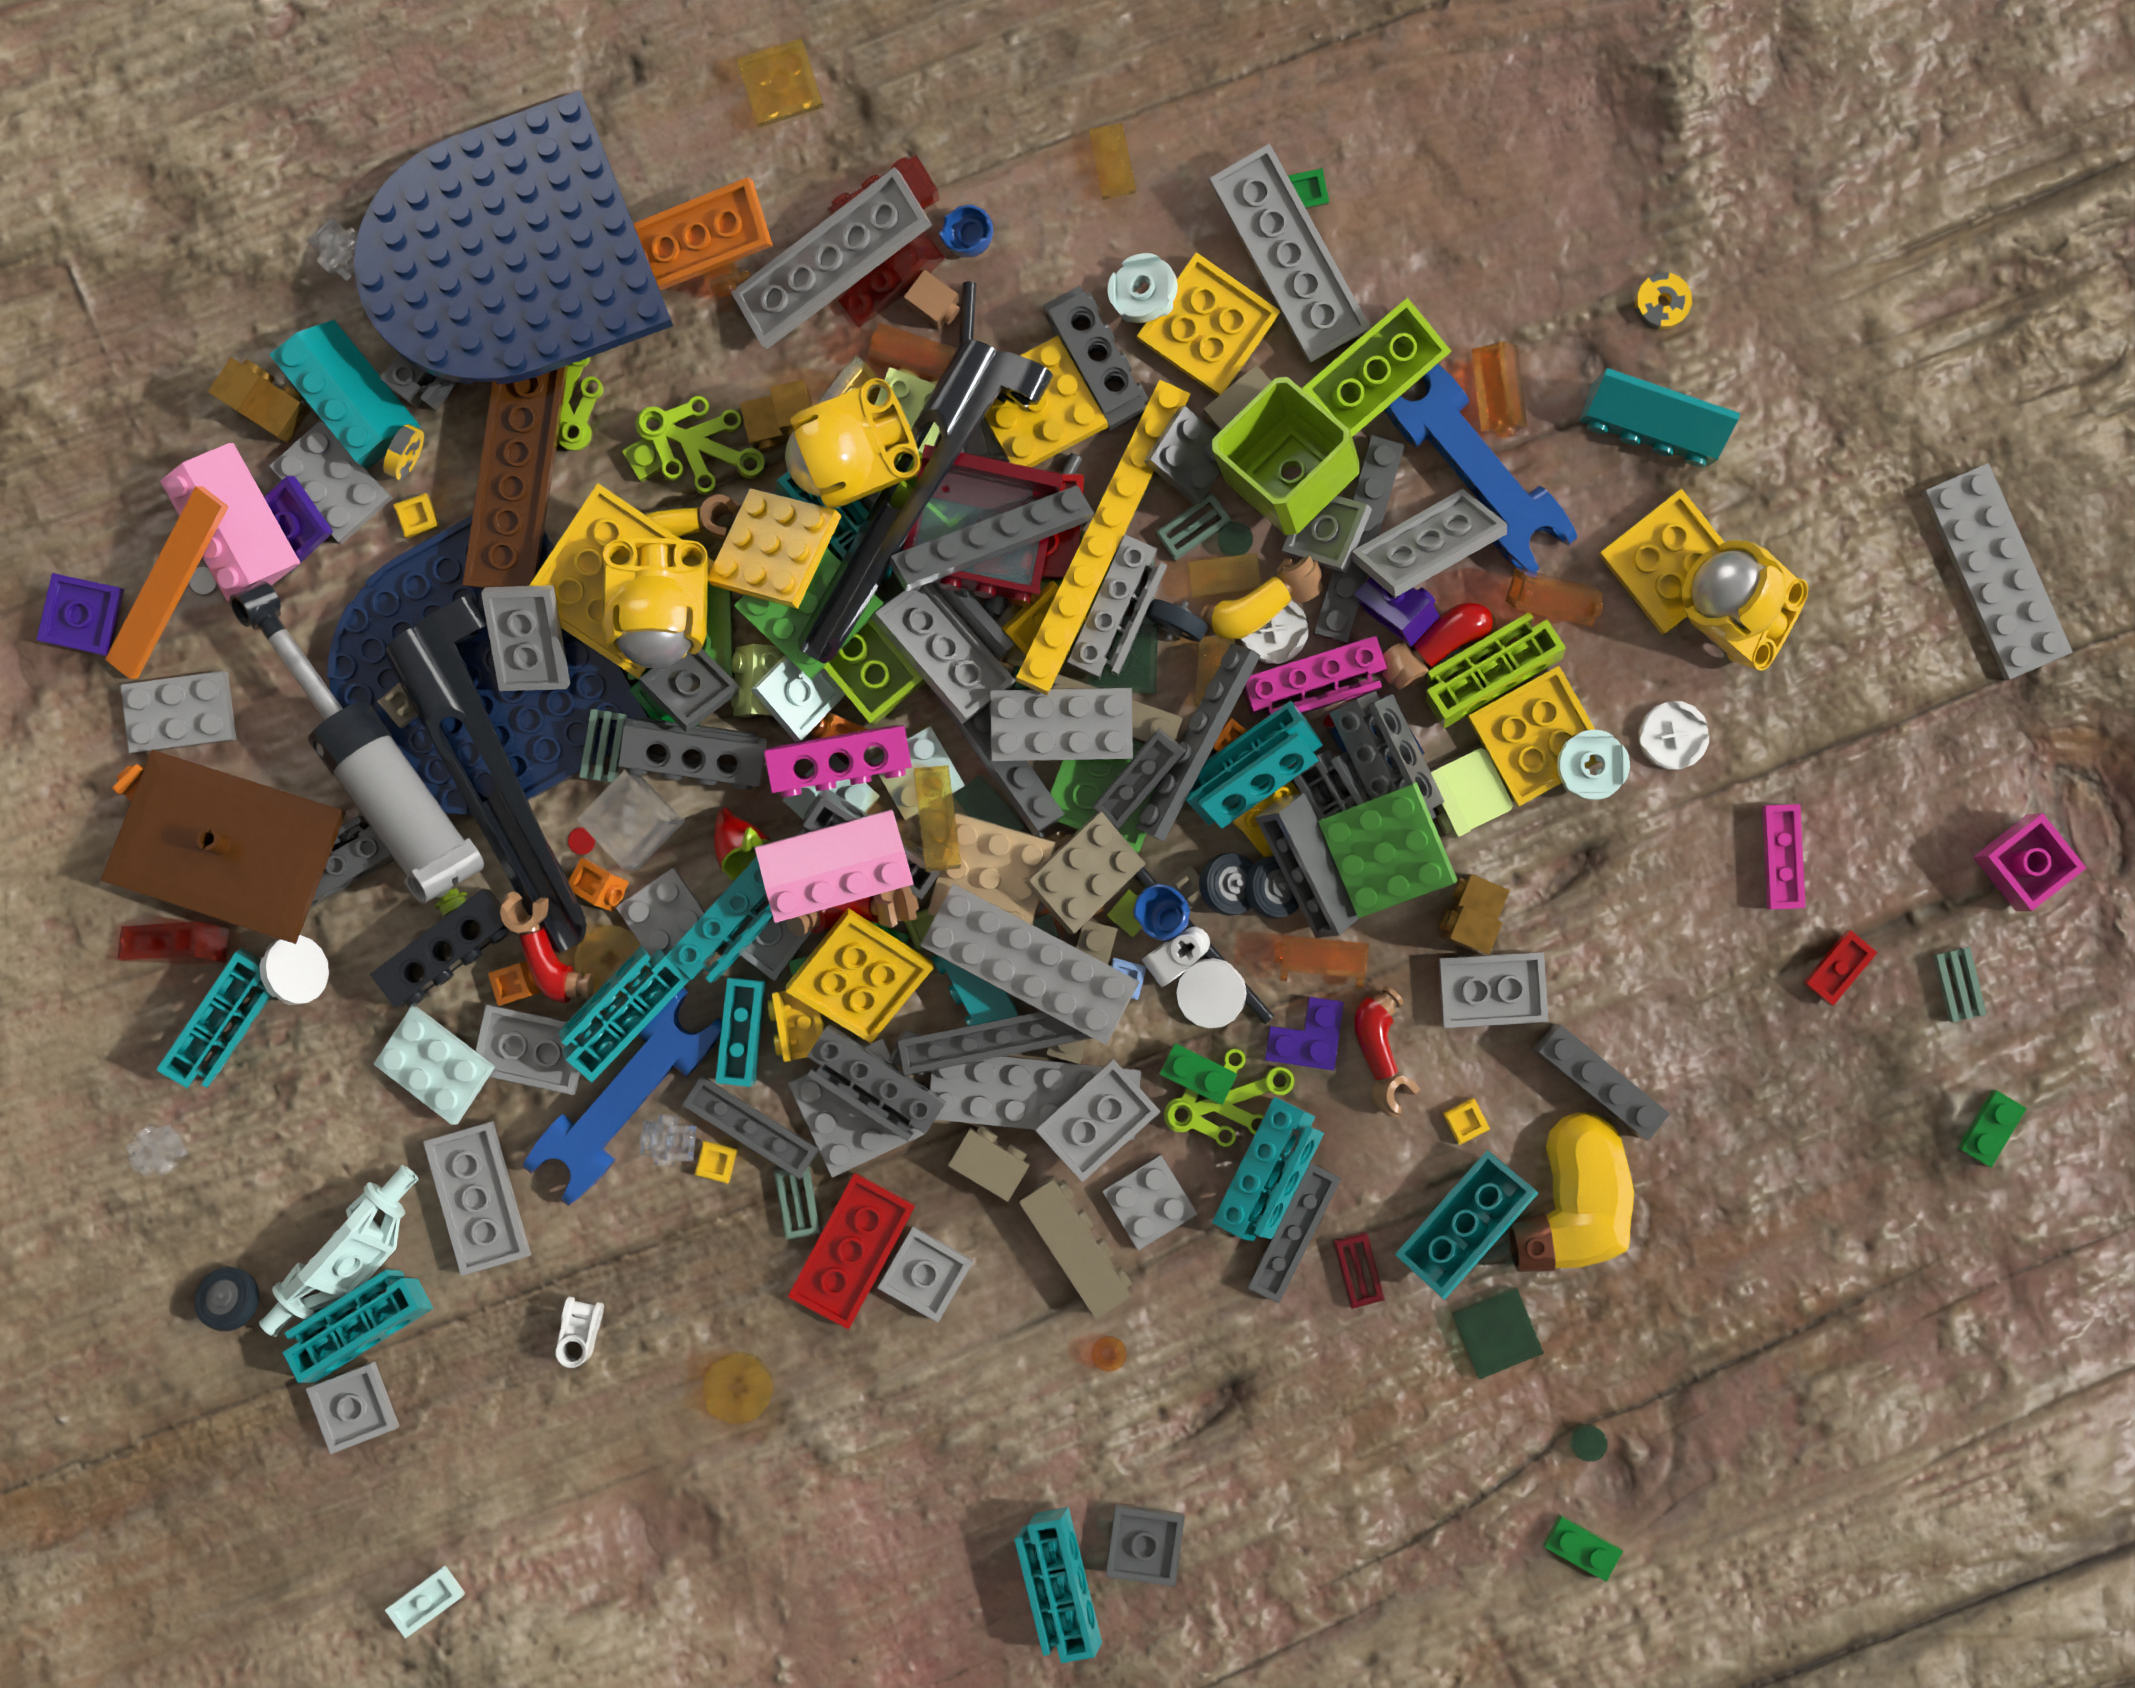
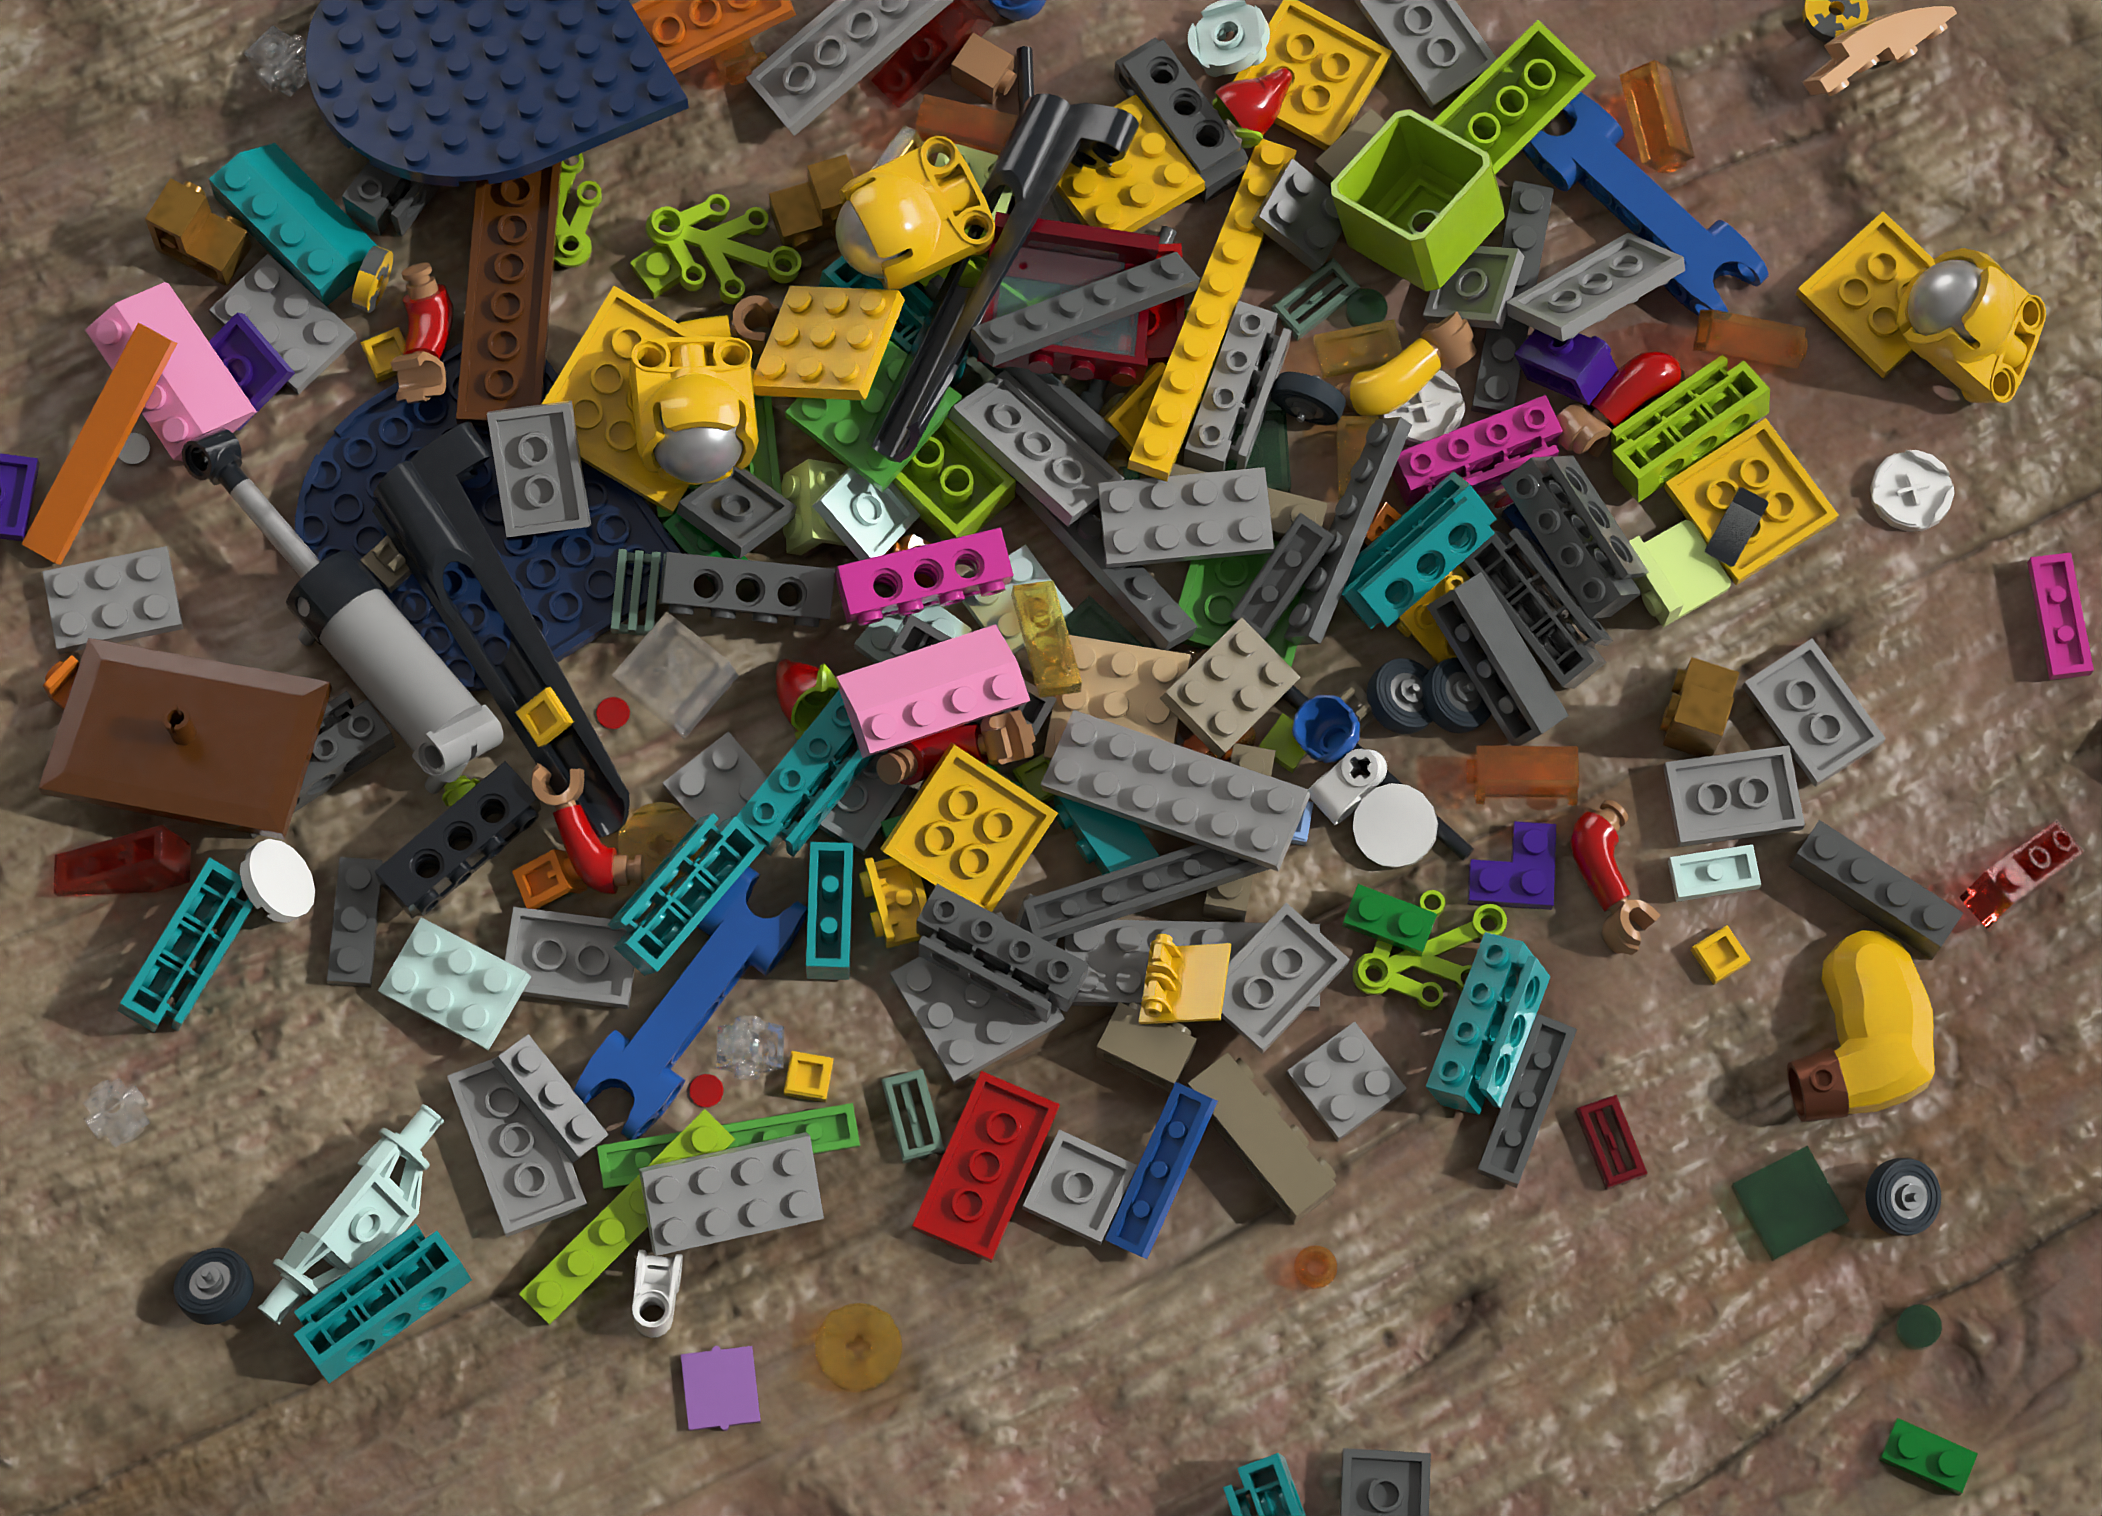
camera: 10 degrees left, 15 degrees down
light grey plate [306,1361,399,1454] -> none
orange bracket [568,857,629,911] -> none
dark grey plate [683,1076,820,1179] -> none
bright green plate [1318,782,1457,918] -> none
teal slope [1395,1150,1538,1300] -> none
light aqua plate [1557,730,1630,800] -> none
teal slope [1579,368,1741,468] -> none
none -> dark grey plate [327,857,383,988]
none -> piece [391,263,454,404]
none -> plate [492,1034,609,1163]
none -> yellow tile [515,687,574,747]
none -> lime plate [519,1109,736,1325]
none -> bright green plate [597,1103,860,1190]
none -> light grey plate [639,1132,824,1256]
none -> medium lavender piece [681,1346,761,1431]
none -> red sticker [689,1074,724,1107]
none -> blue plate [1105,1082,1218,1259]
none -> yellow hinge [1139,934,1231,1024]
none -> red hat [1213,68,1292,148]
none -> light aqua plate [1668,844,1761,902]
none -> black sticker [1705,487,1769,567]
none -> light grey plate [1742,638,1886,787]
none -> light nougat slope [1802,6,1957,96]
none -> black wheel [1865,1158,1941,1236]
none -> clear red slope [1959,820,2085,929]

